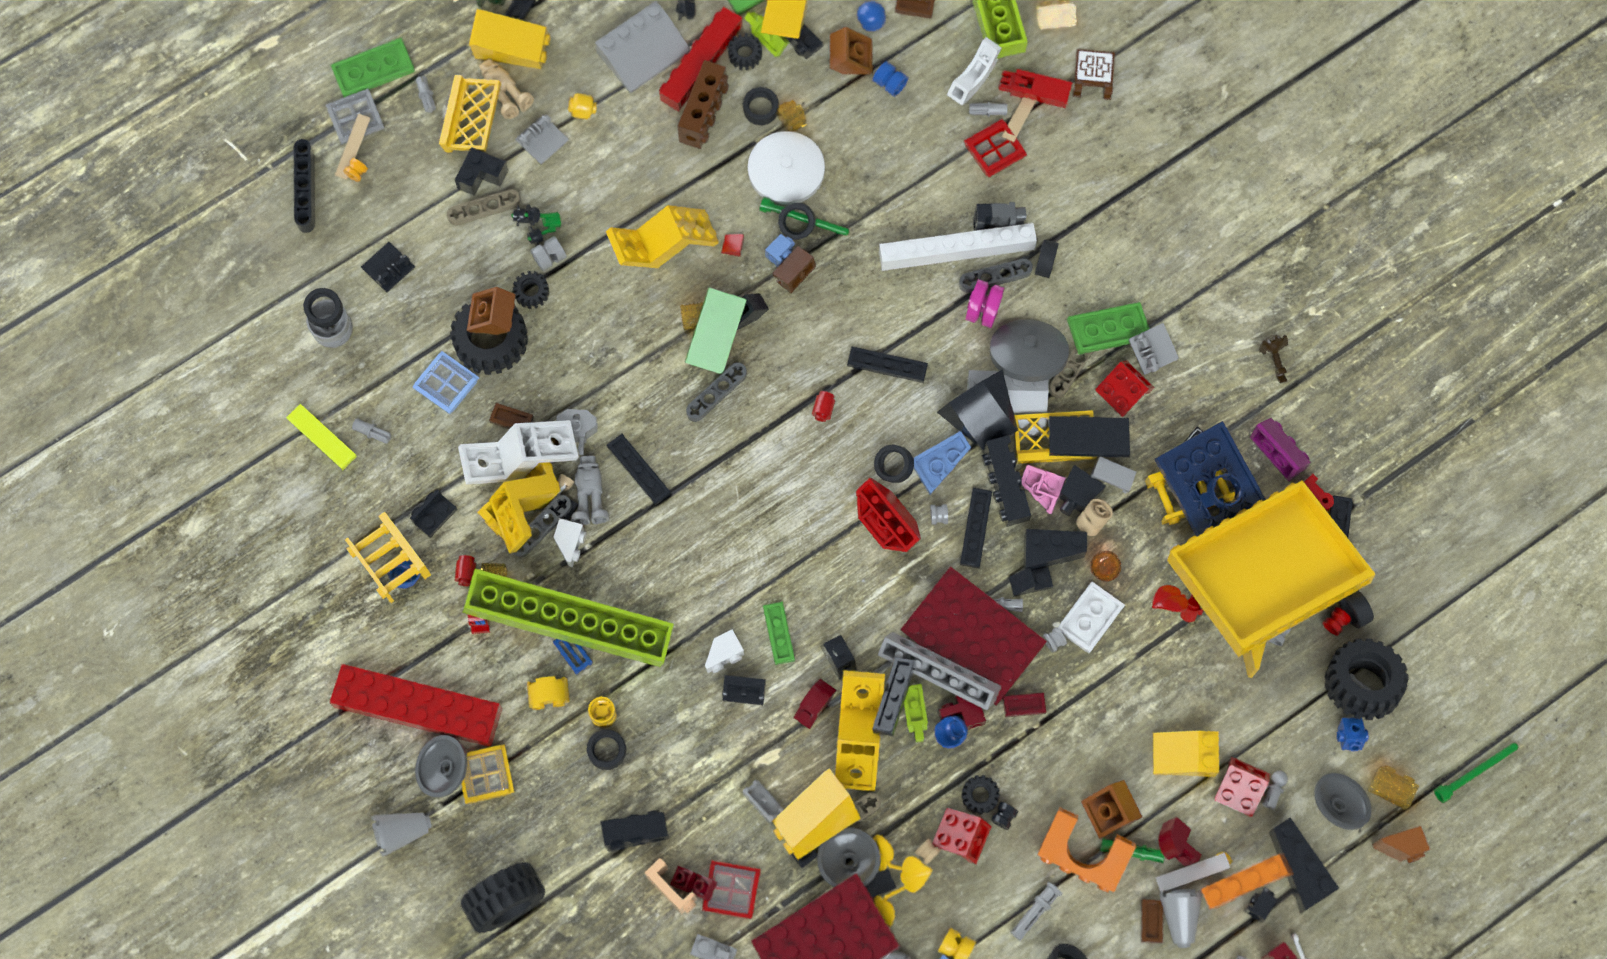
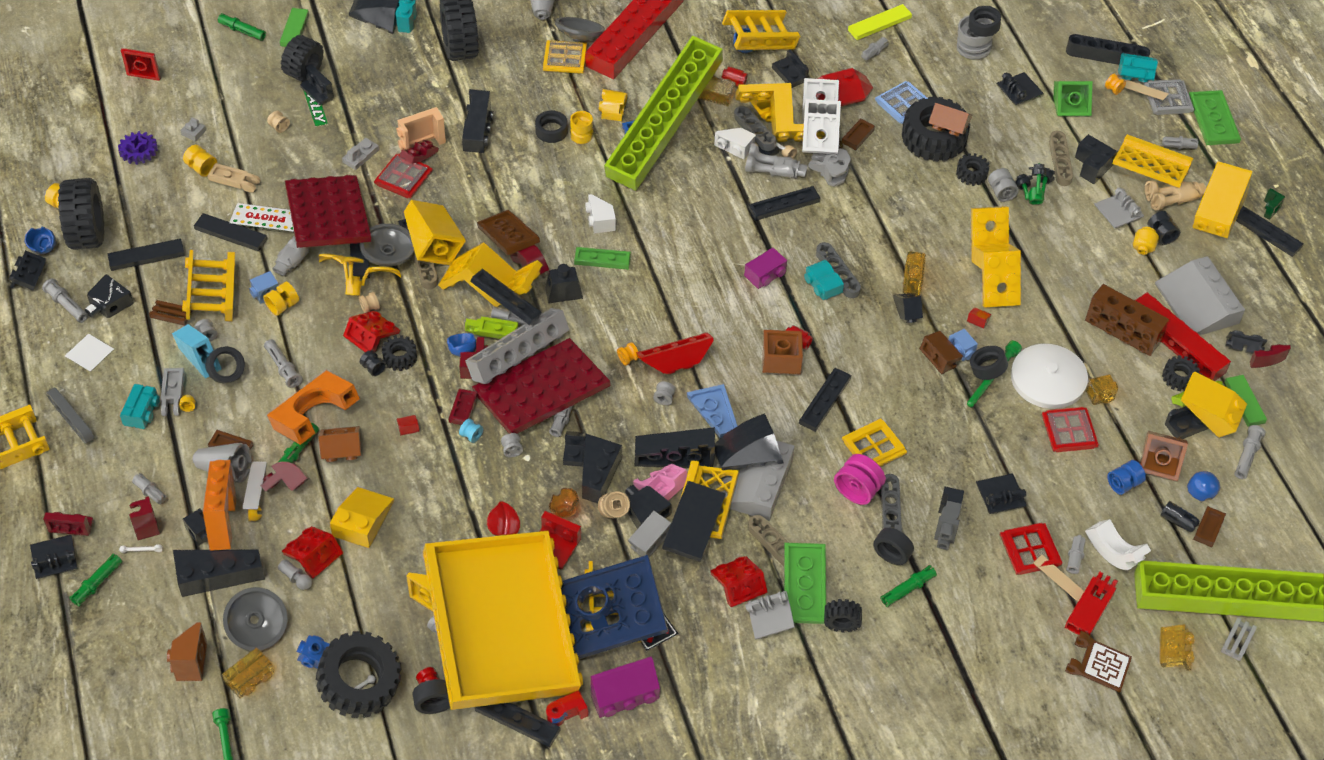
camera: 105 degrees right, 20 degrees down
tile [685,287,747,374] -> none
black hinge [722,675,766,706] -> none
light grey hinge [742,780,784,825] -> none
black tyre [743,87,779,126] -> none
black tyre [874,444,914,483] -> none
white brick [879,223,1037,271] -> none
black tile [960,488,992,569] -> none
dark grey dish [989,319,1069,382] -> none
white tile [1057,582,1125,654] -> none
dark brown piece [1259,335,1288,383] -> none
none -> red slope [396,415,420,436]
none -> medium azure wheel [459,419,484,443]
none -> reddish brown tile [477,210,540,255]
none -> red bracket [539,511,581,570]
none -> light orange wheel [617,342,639,366]
none -> magenta brick [744,248,787,289]
none -> dark orange slope [762,330,803,374]
none -> teal brick [804,260,844,300]
none -> red wedge [816,68,873,106]
none -> black tyre [824,599,862,633]
none -> yellow piece [842,418,907,467]
none -> green pin [880,565,937,607]
none -> black hinge [976,473,1027,514]
none -> clear piece [1041,407,1099,453]
none -> bright green slope [1053,81,1093,116]
none -> teal brick [1118,53,1158,82]
none -> black wheel [1147,211,1181,245]
none -> black hinge [1160,500,1200,532]

